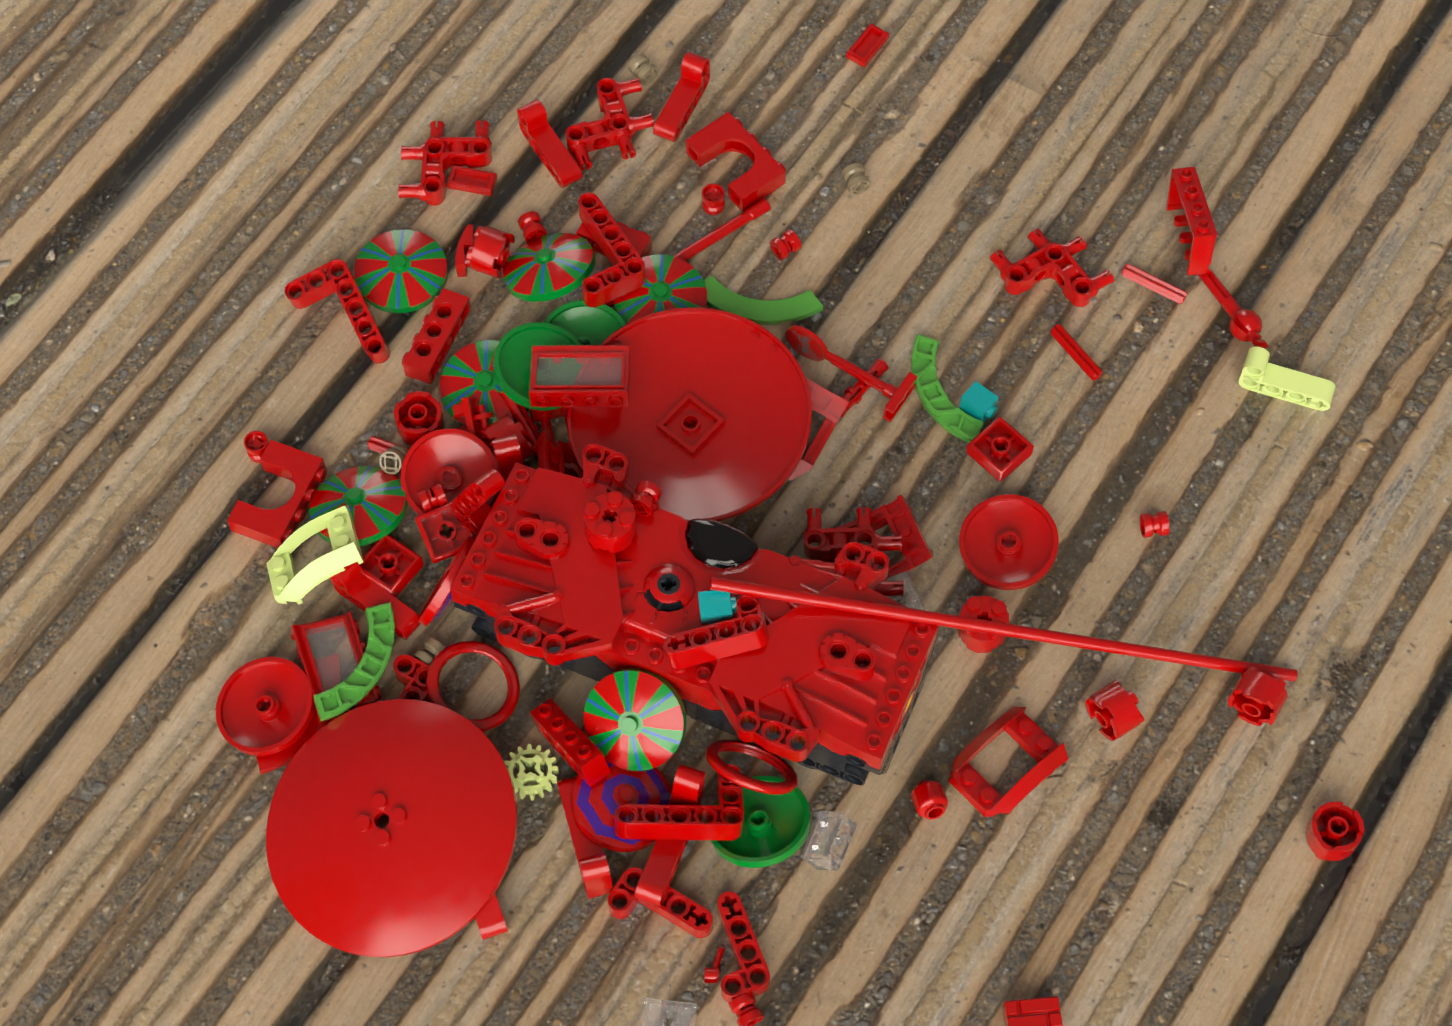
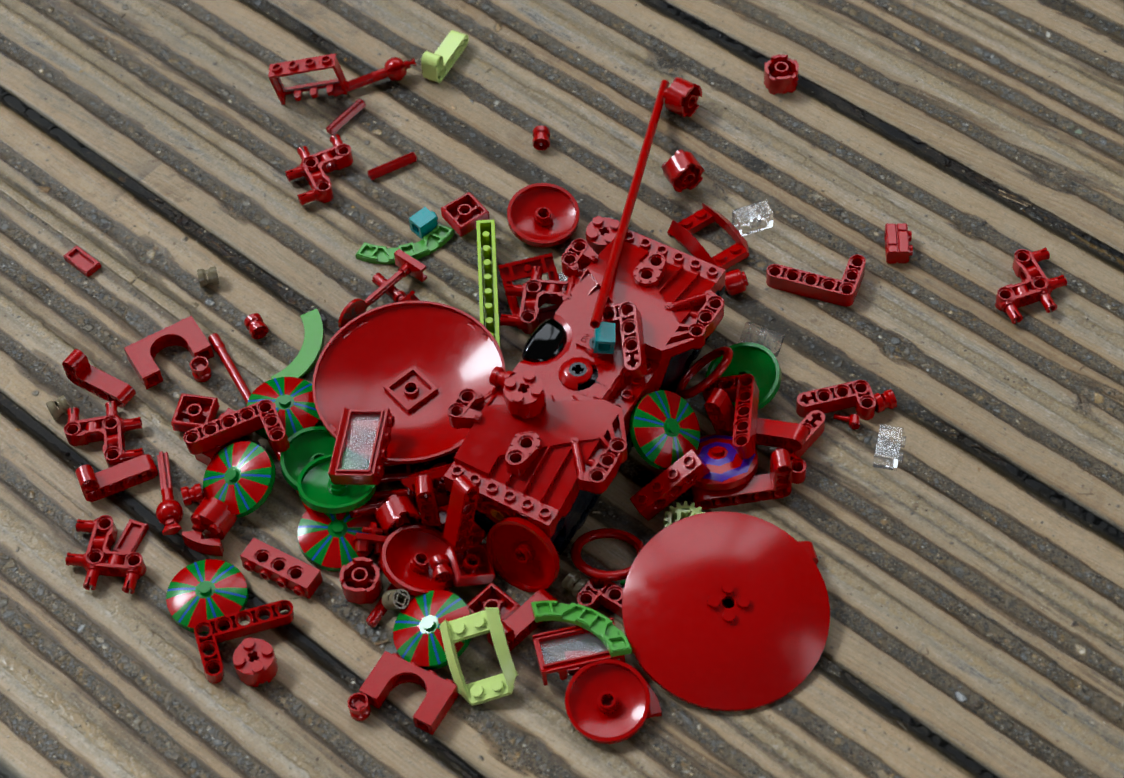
camera: 80 degrees left, 10 degrees down
none -> red piece [156,451,184,535]
none -> red brick [171,393,220,432]
none -> red brick [232,637,278,687]
none -> lime brick [476,219,501,349]
none -> clear brick [732,200,773,236]
none -> red beam [766,254,866,307]

